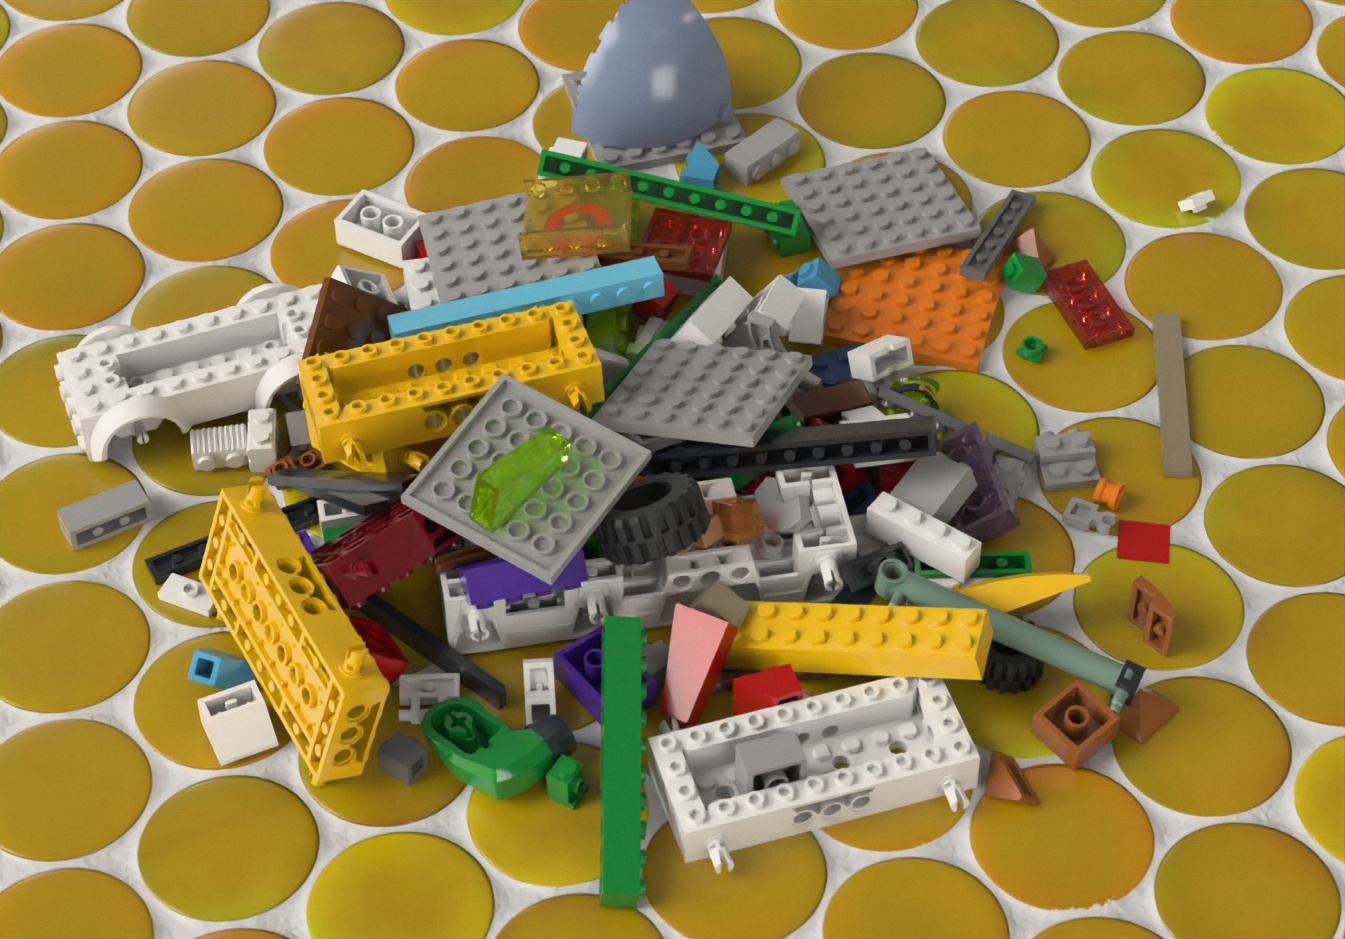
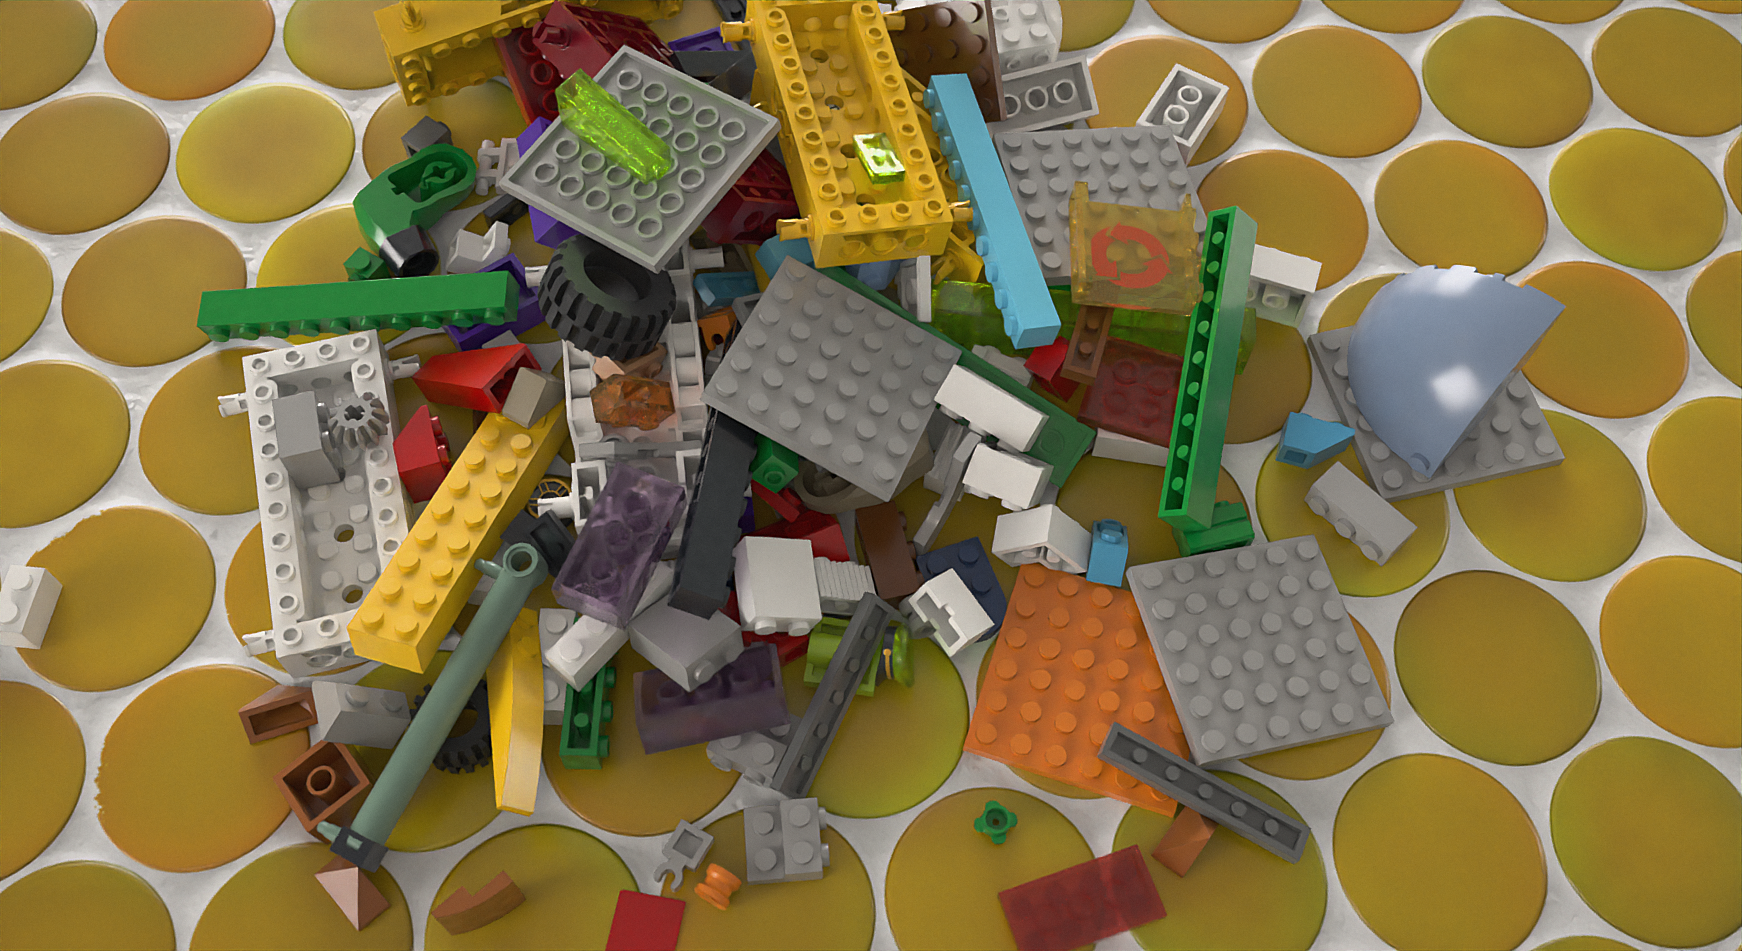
camera: 90 degrees right, 15 degrees up
green brick [1000,252,1048,295] -> none
none -> light grey slope [311,681,411,749]
none -> light grey gear [327,392,390,452]
none -> clear purple brick [551,461,688,631]
none -> clear neon green plate [852,133,905,185]

